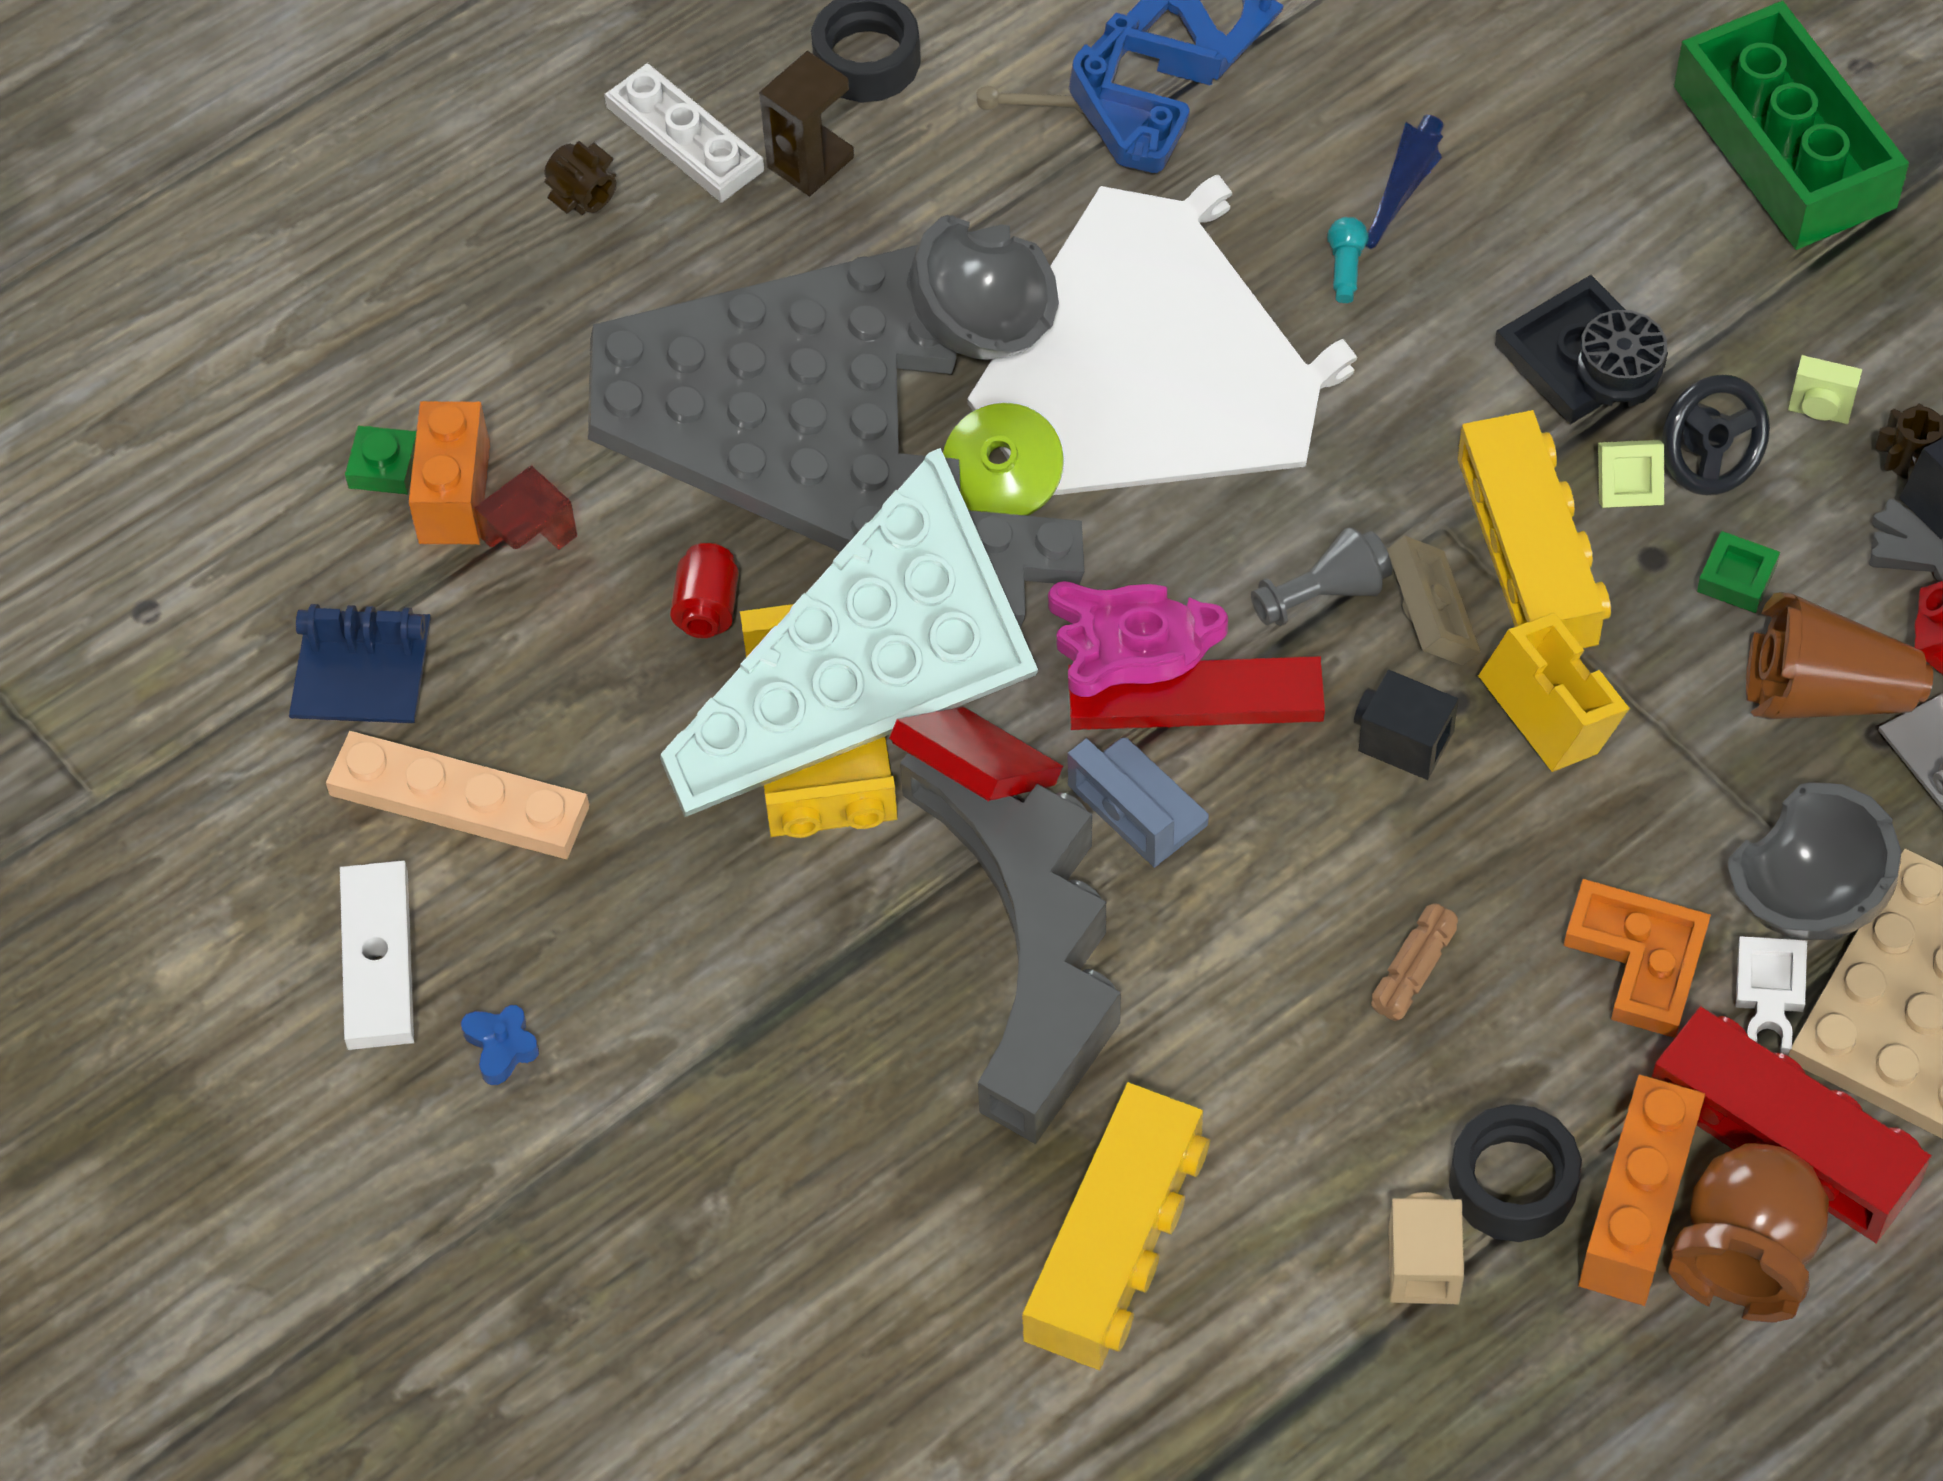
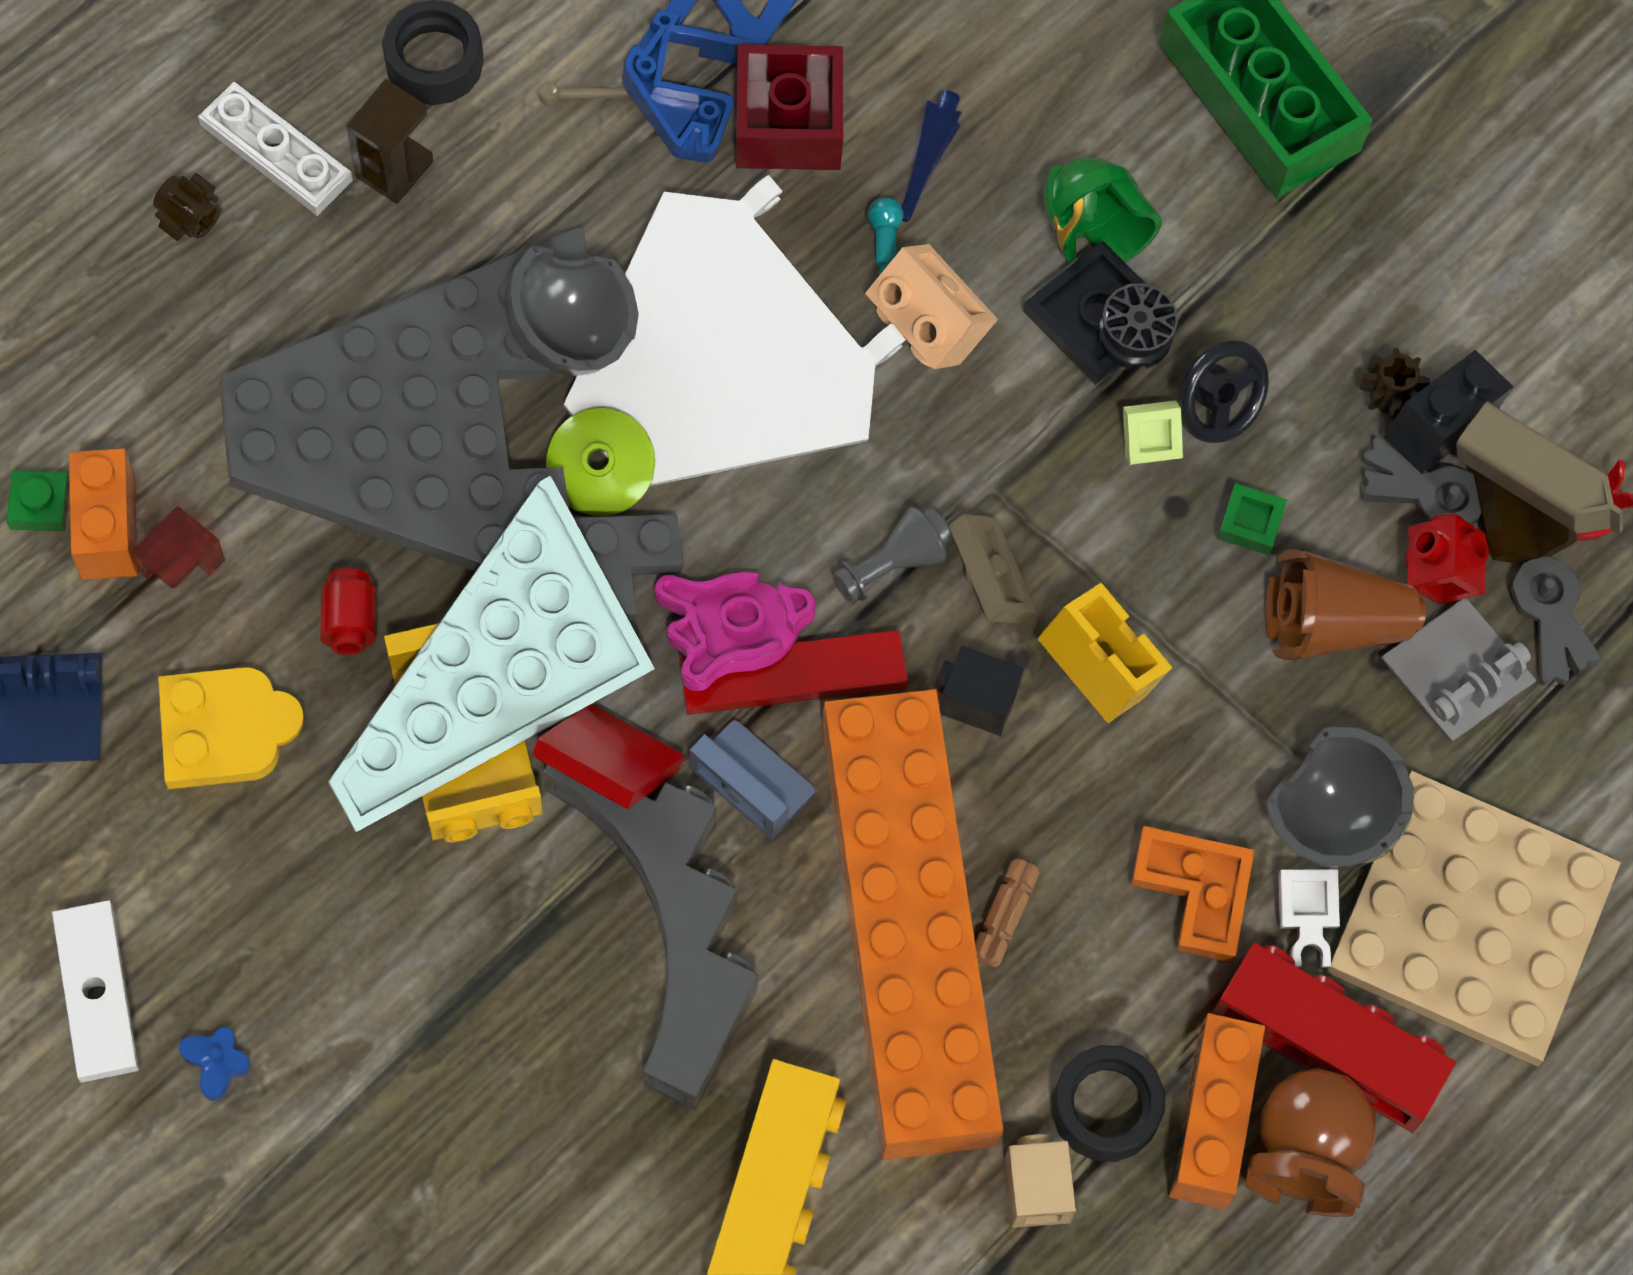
camera: 15 degrees left, 10 degrees up
light nougat plate [326,731,589,860] -> none
yellow brick [1457,410,1611,648] -> none
yellowish green plate [1788,355,1862,424] -> none
none -> yellow plate [158,668,304,789]
none -> dark red brick [736,44,843,170]
none -> orange brick [822,689,1004,1160]
none -> light nougat brick [865,244,998,370]
none -> green helmet [1044,157,1162,263]

